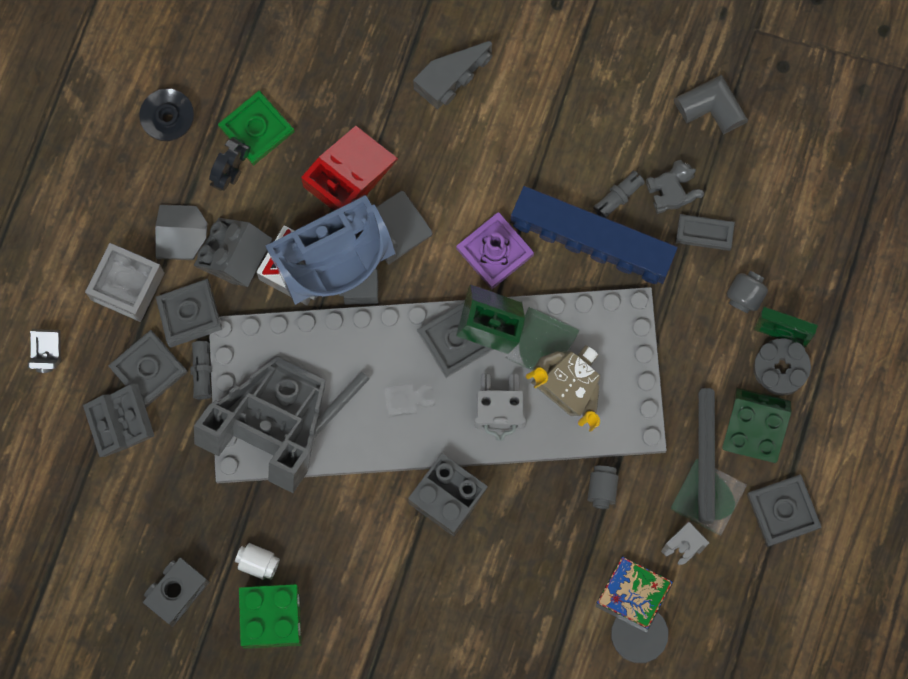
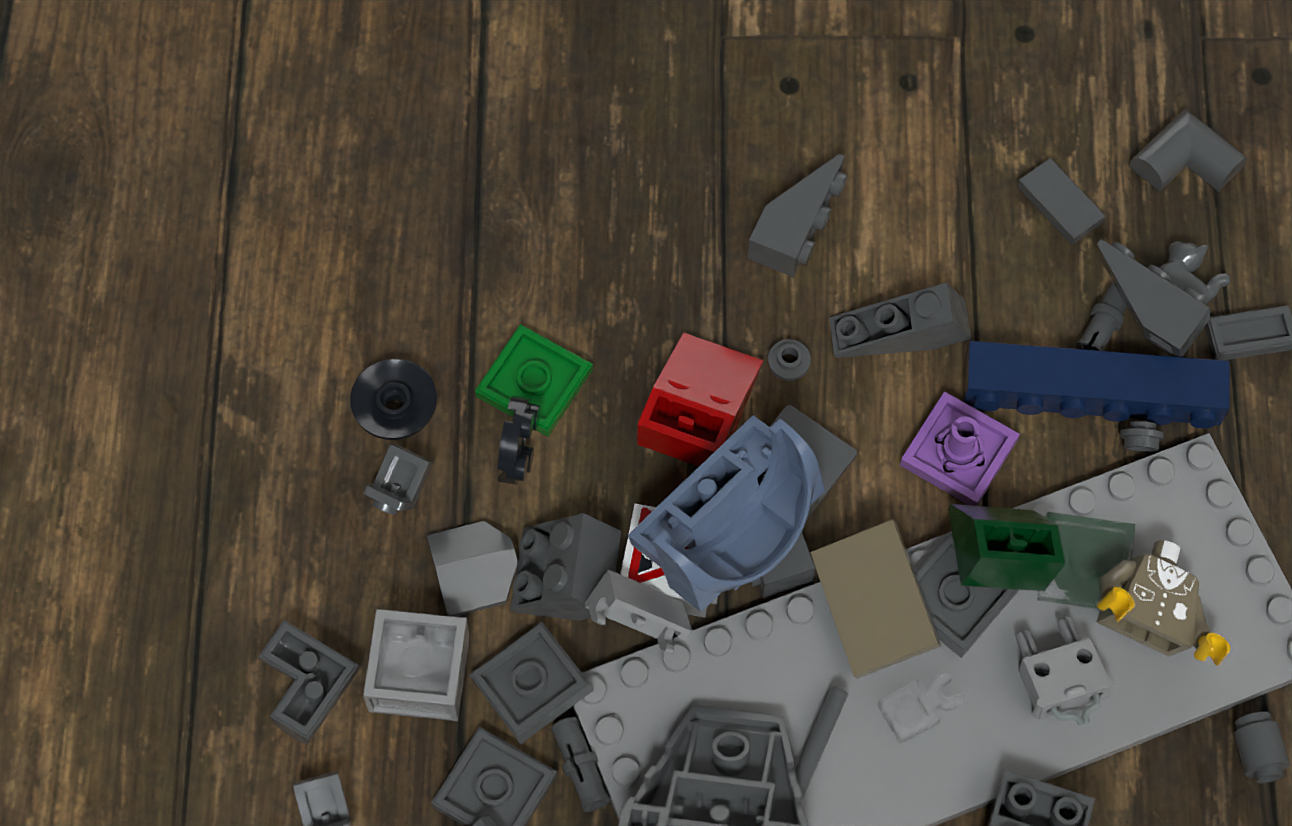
camera: 20 degrees left, 10 degrees down
none -> dark grey brick [258,620,360,744]
none -> dark grey bracket [363,444,433,515]
none -> light grey hinge [584,570,692,654]
none -> dark grey plate [768,339,811,381]
none -> dark tan tile [810,519,941,679]
none -> dark grey slope [829,282,971,358]
none -> dark grey tile [1017,158,1105,245]
none -> dark grey slope [1097,239,1210,357]
none -> dark grey plate [1120,421,1164,452]

